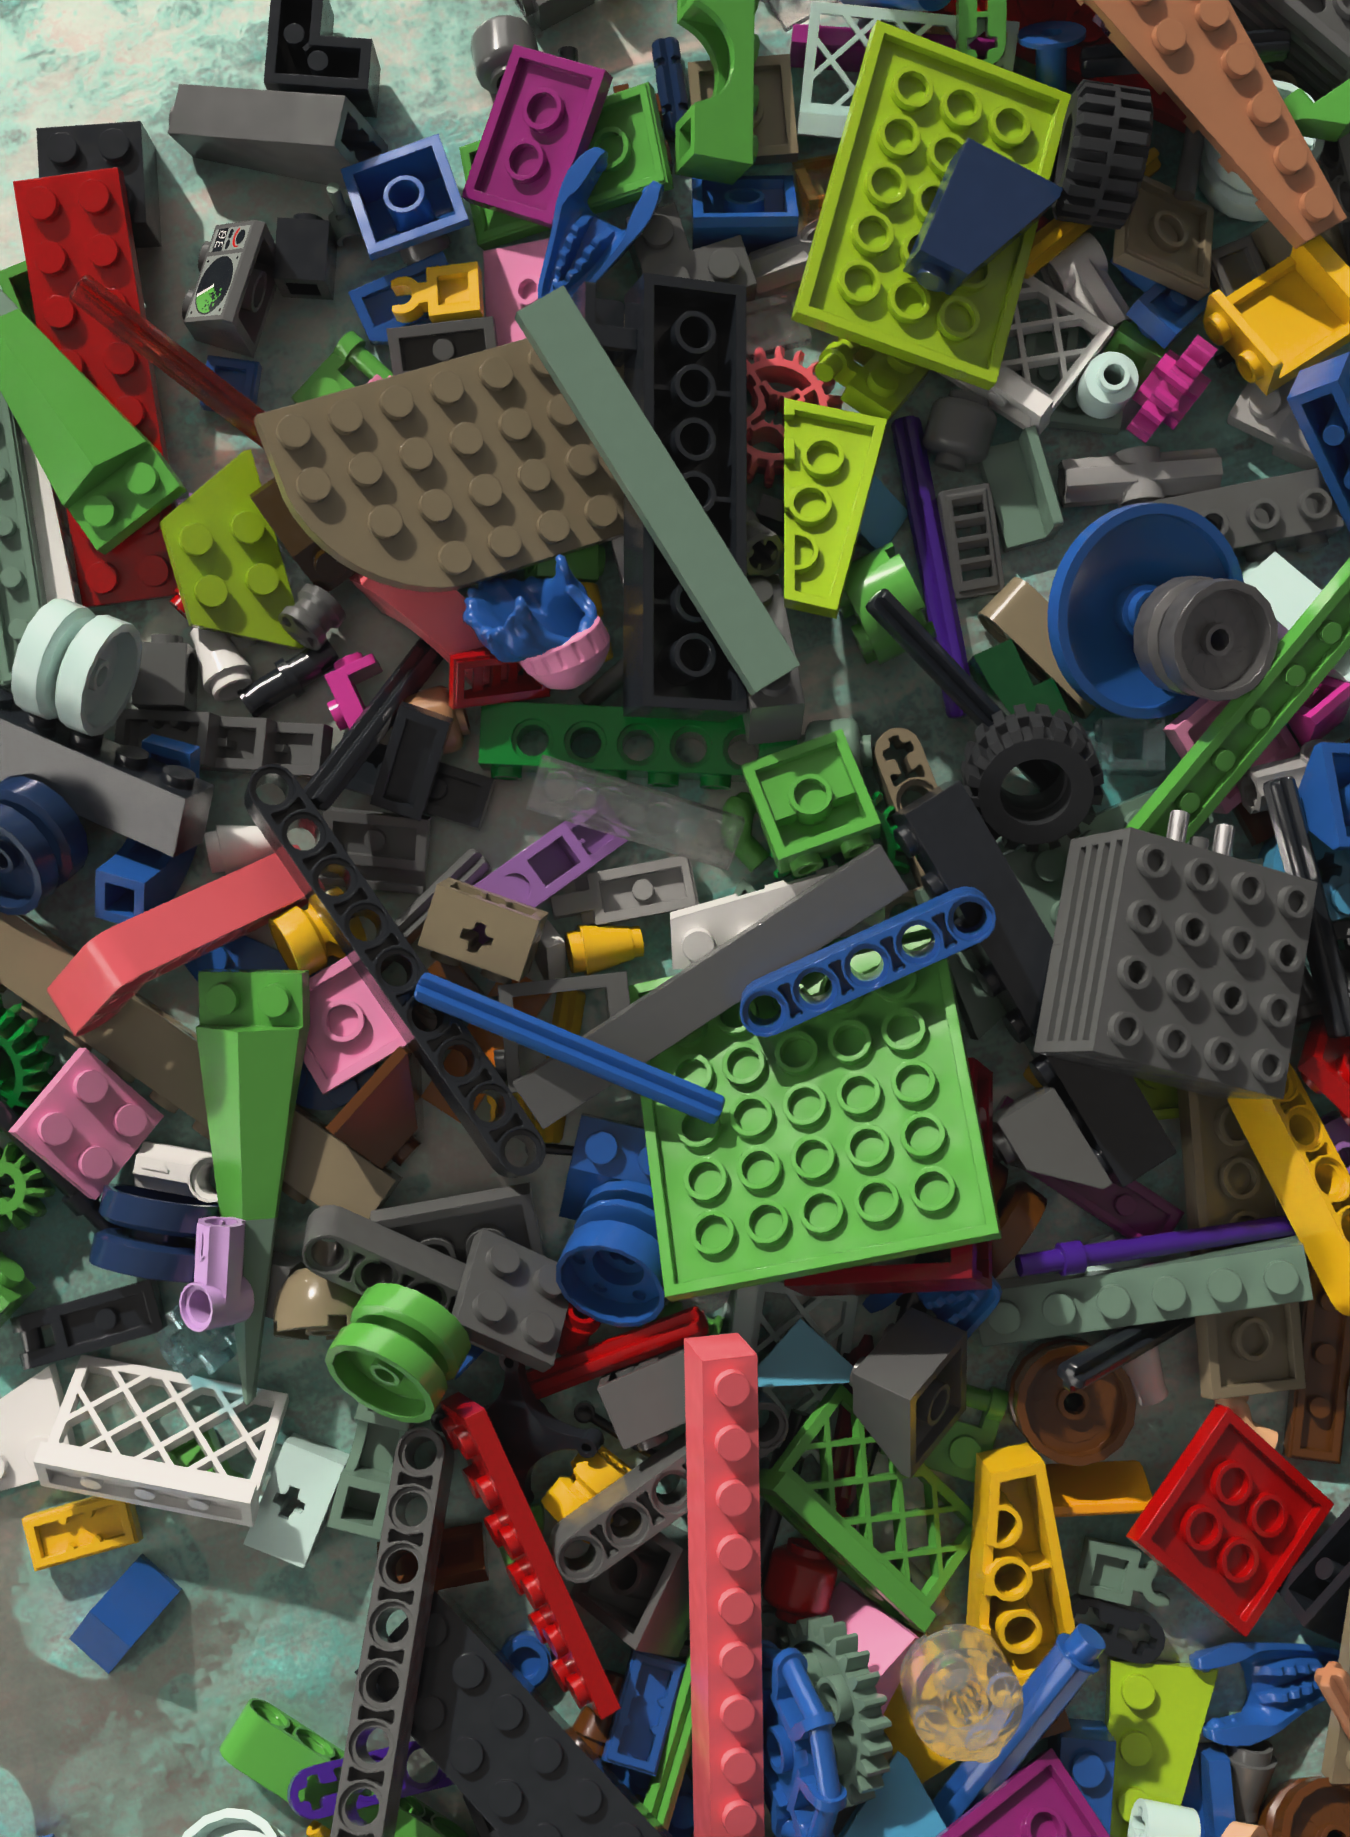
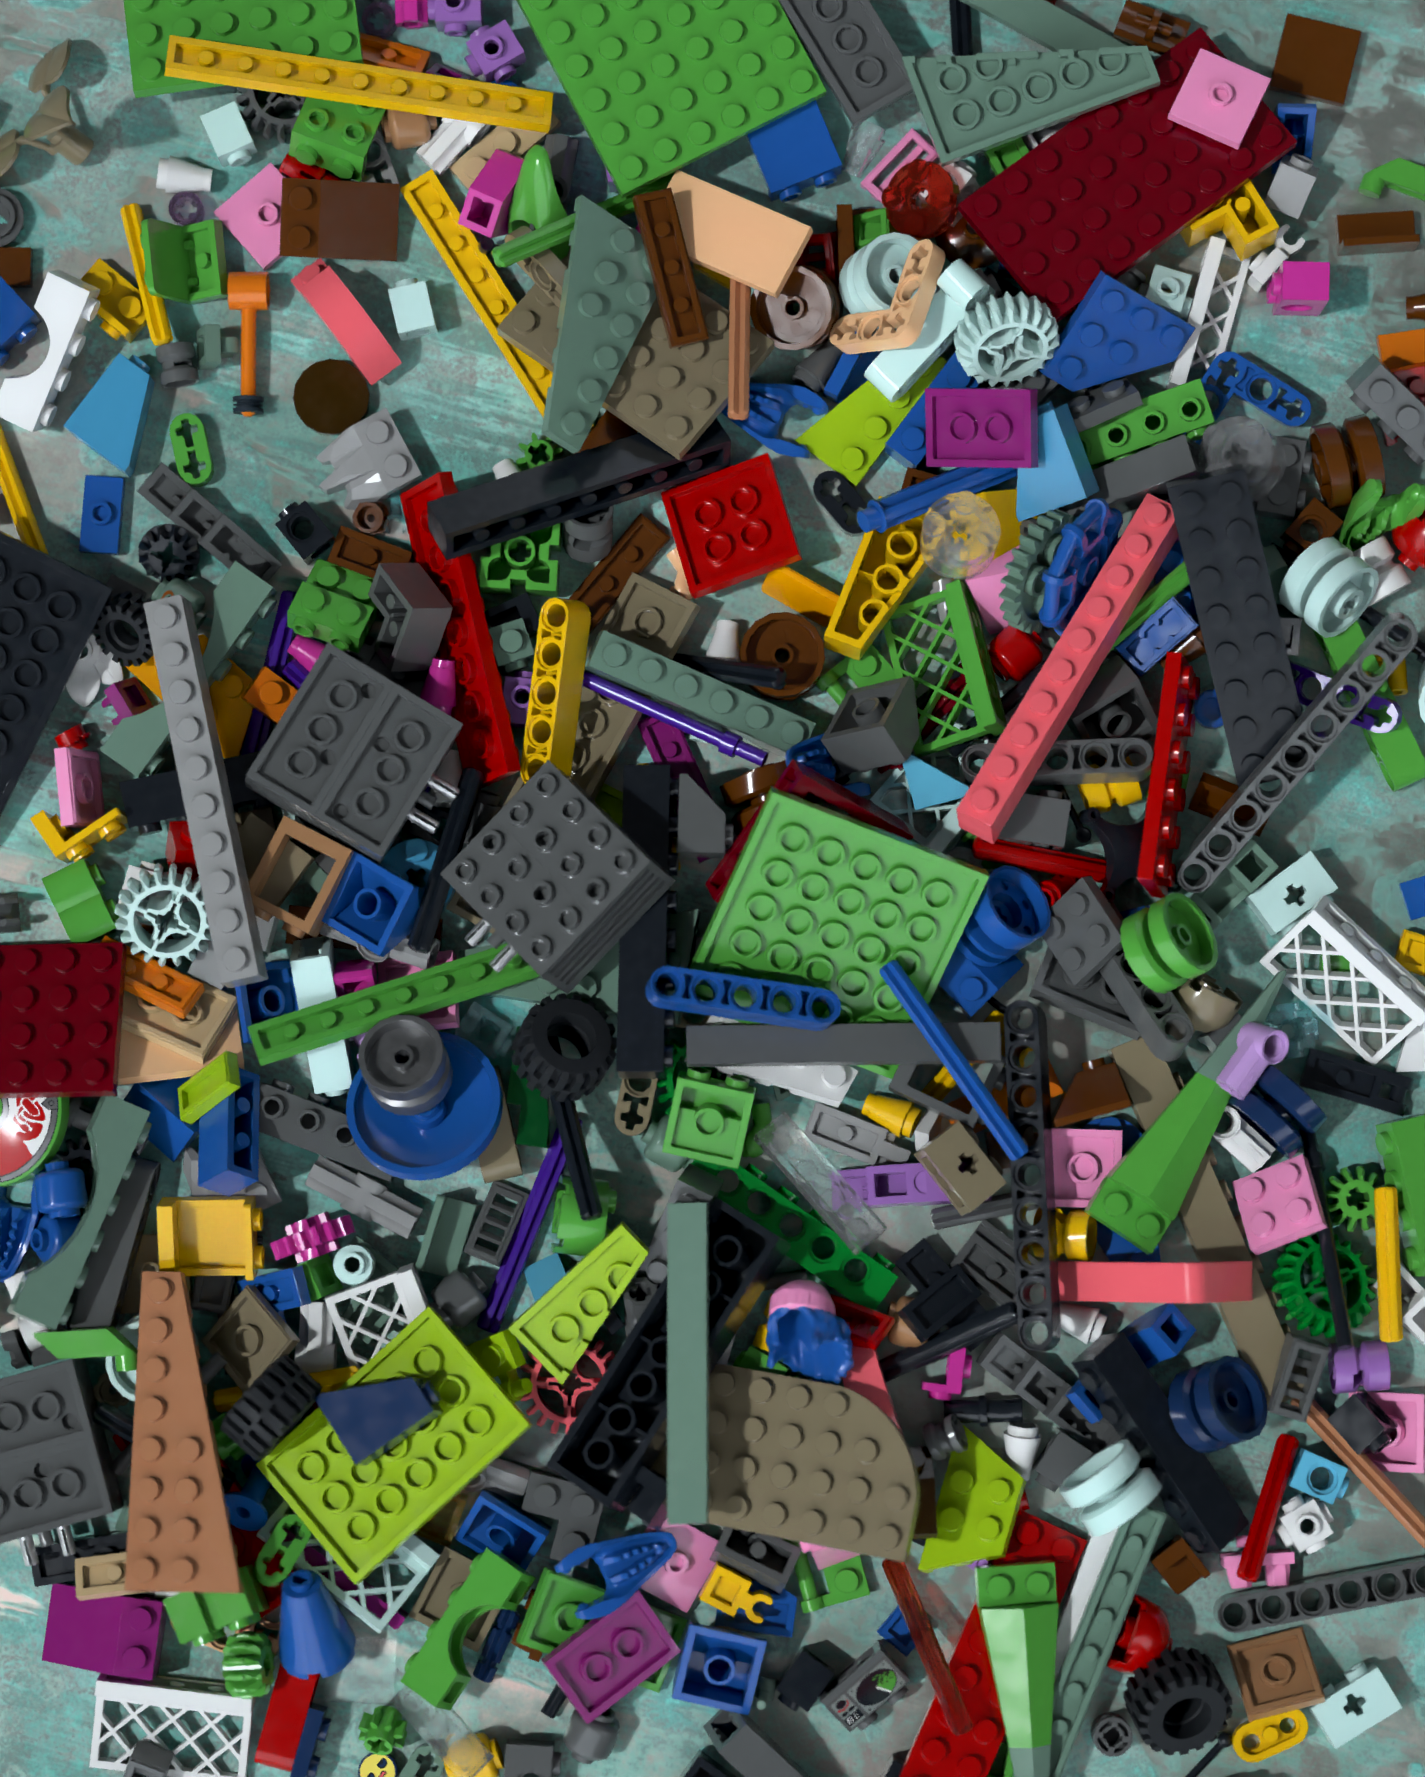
camera: 140 degrees left, 0 degrees up
sand green plate [1074,1536,1171,1606] -> none

